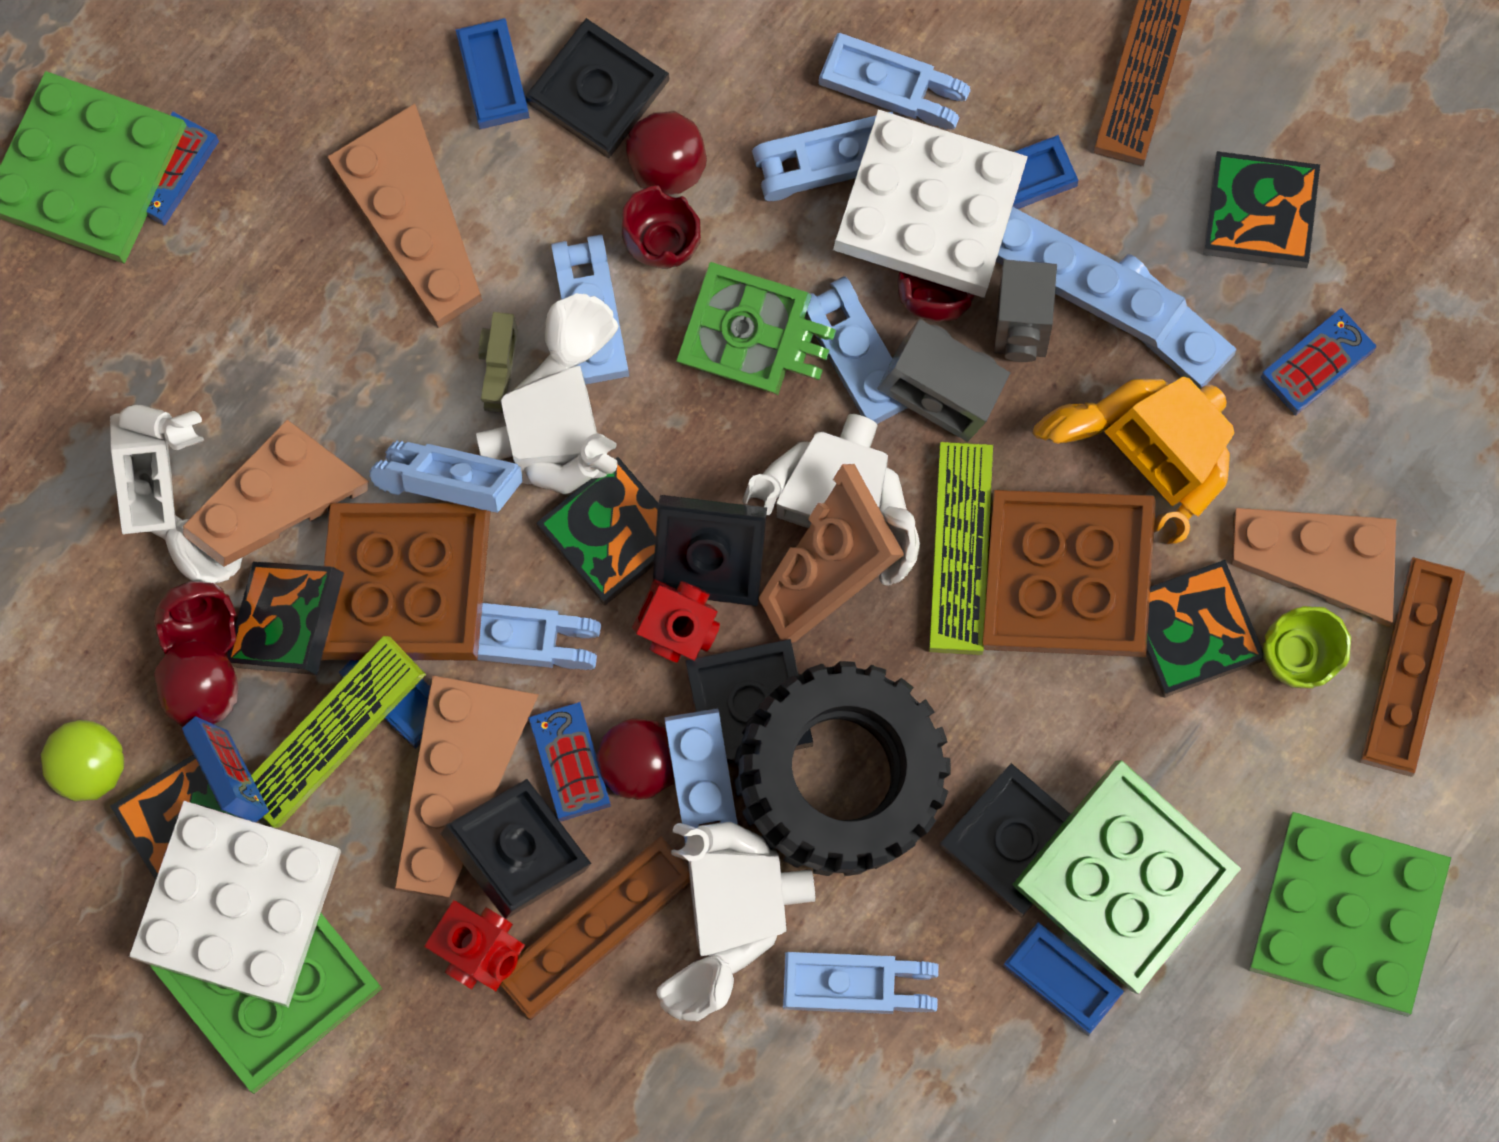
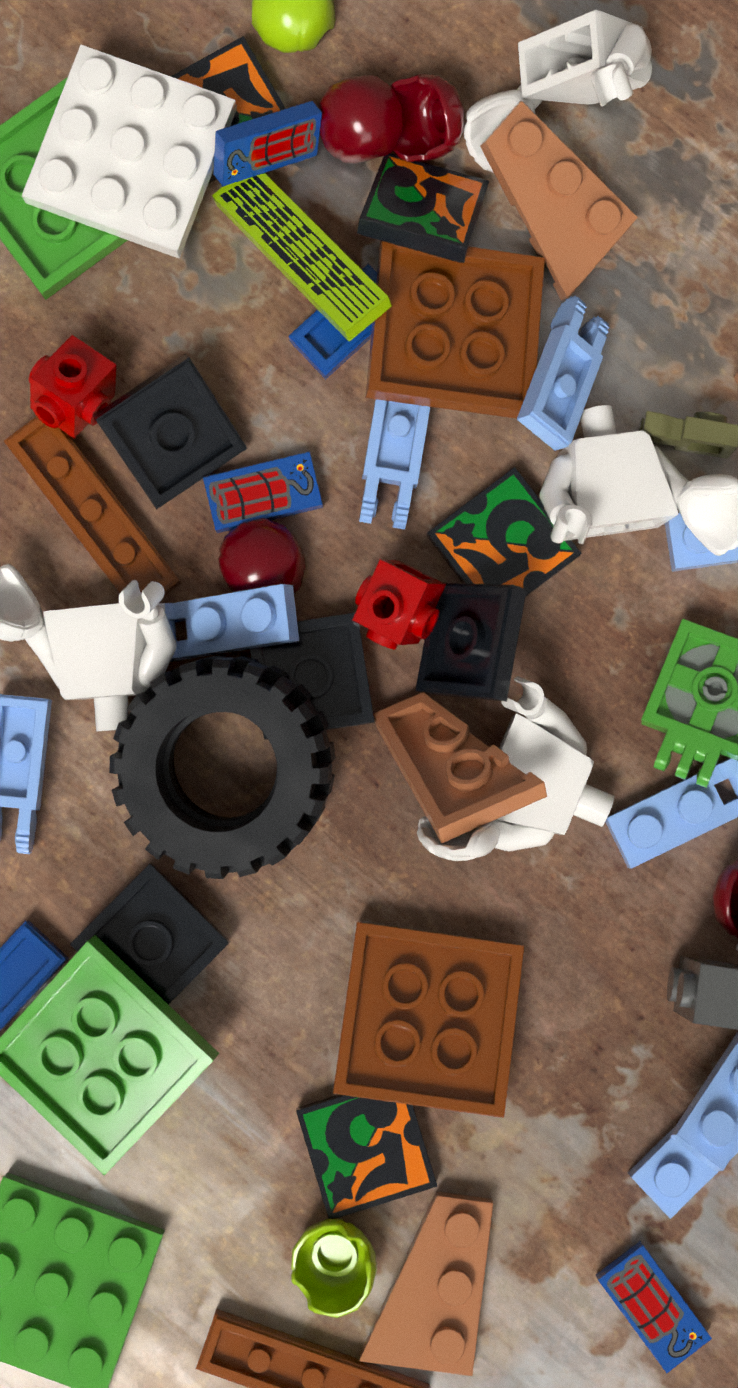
camera: 90 degrees right, 10 degrees up
nougat wing [394,676,539,899] -> none
dark grey brick [877,319,1011,442] -> none
lime tile [929,442,993,655] -> none
light orange torso [1032,377,1234,545] -> none

